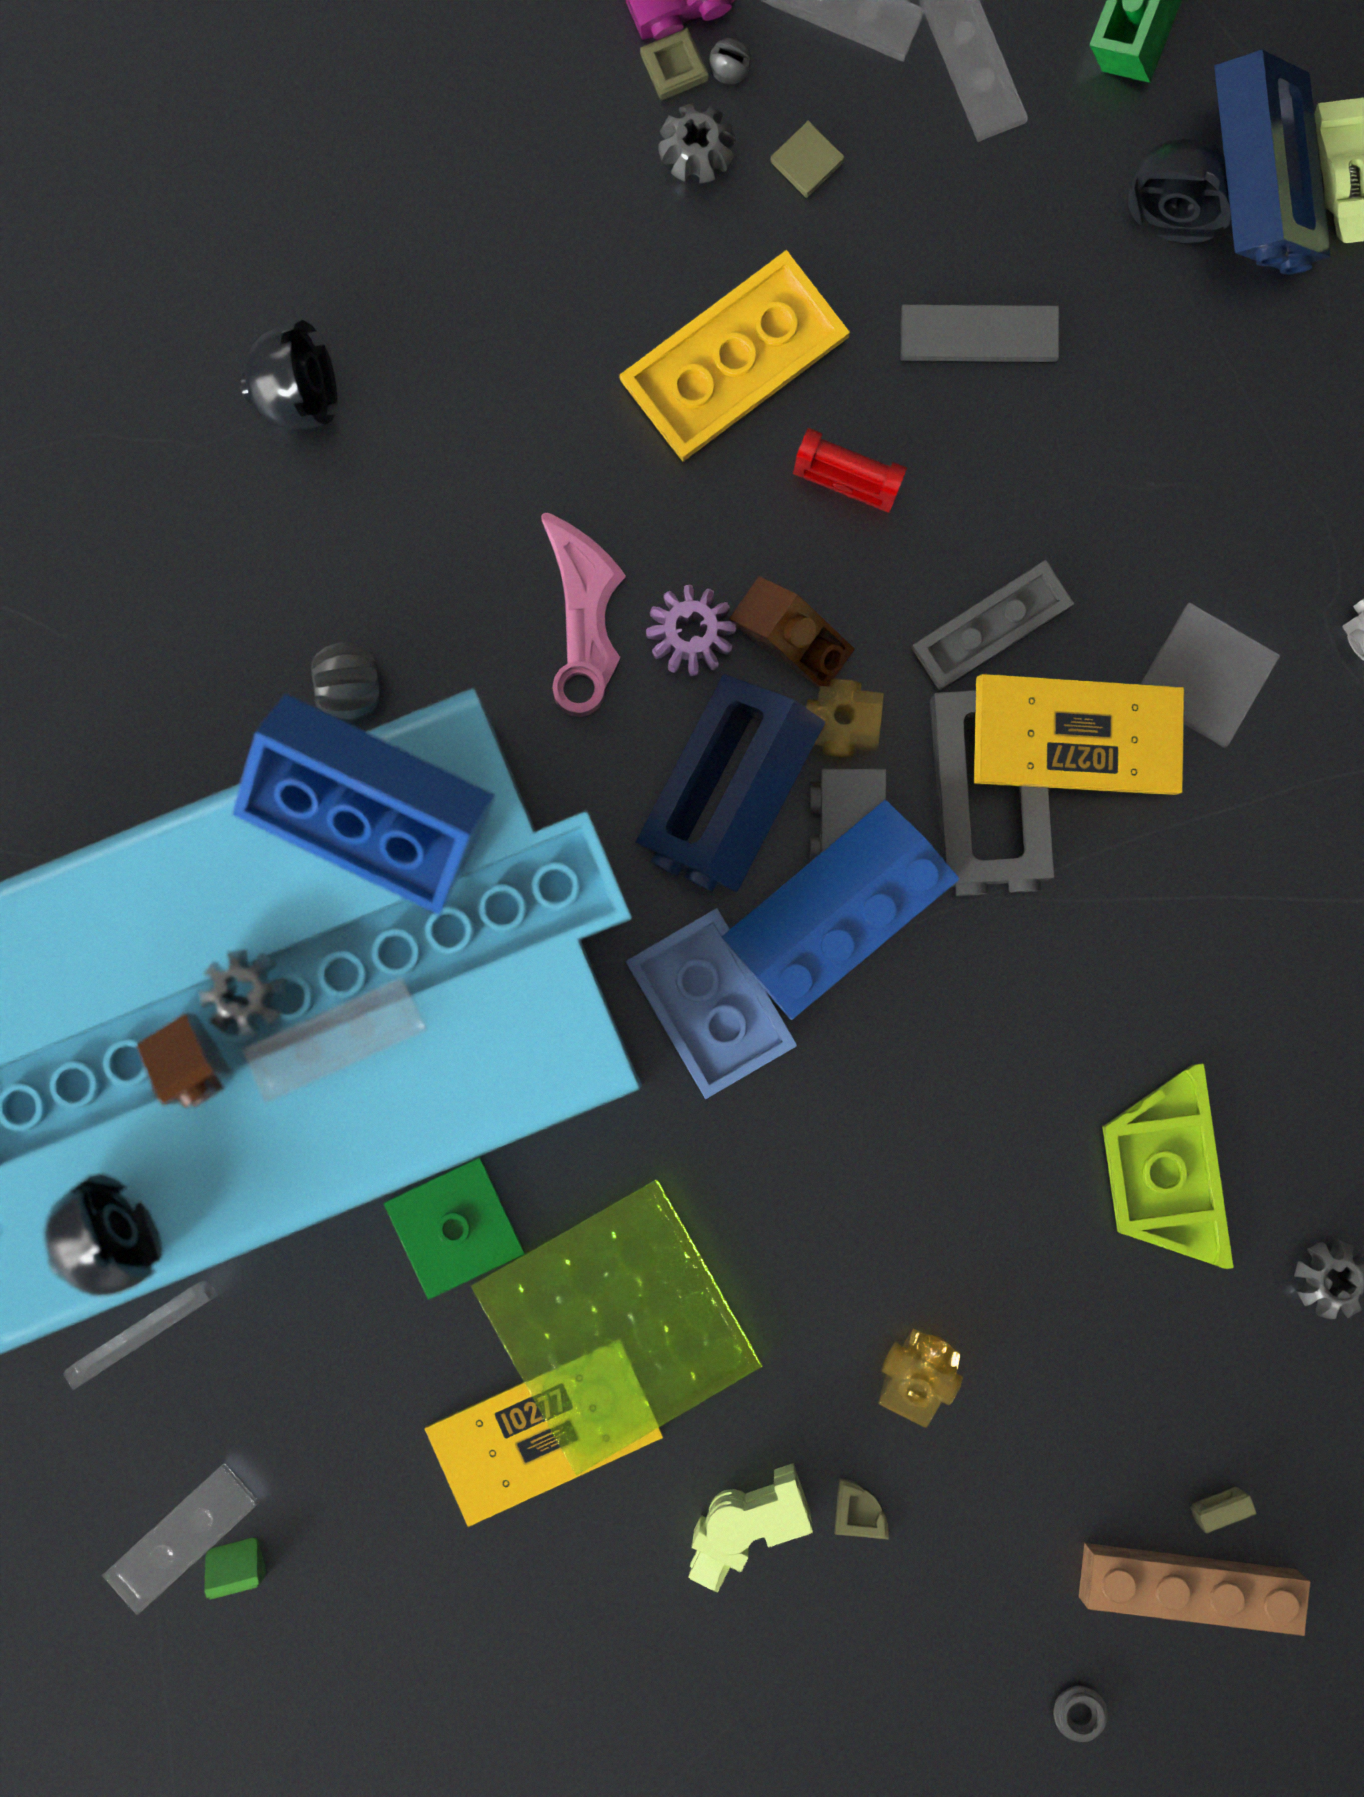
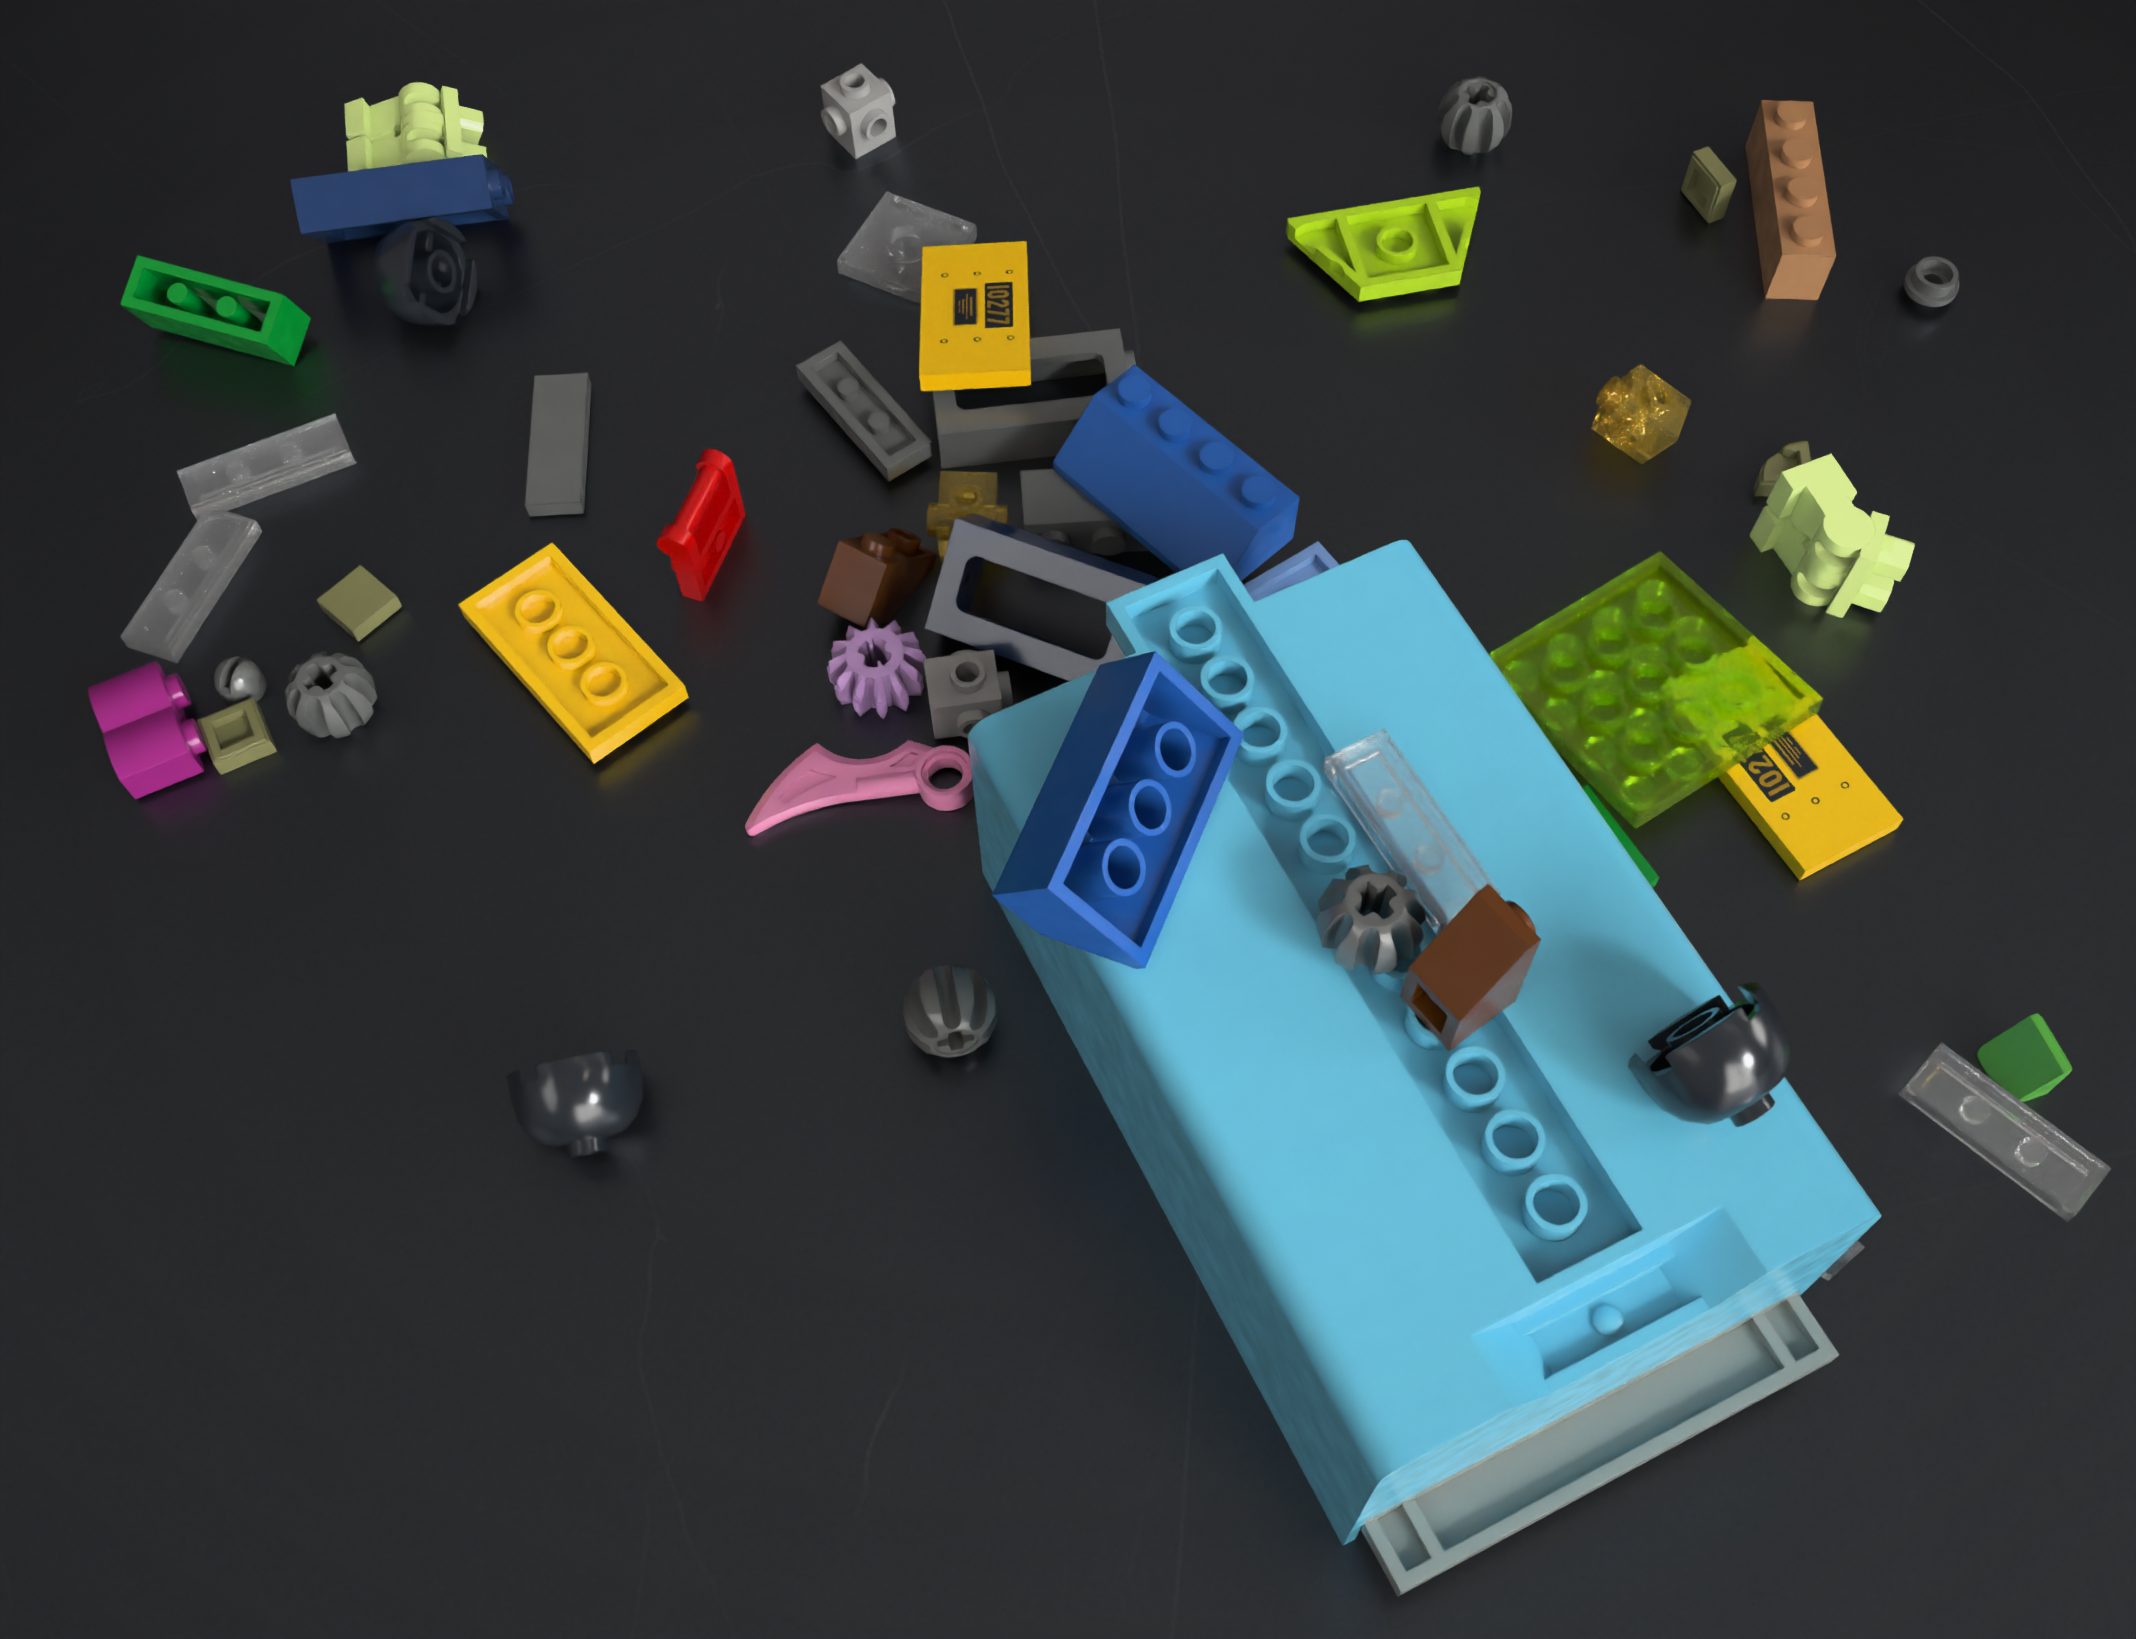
camera: 90 degrees left, 25 degrees down
none -> light grey brick [923,650,1013,739]

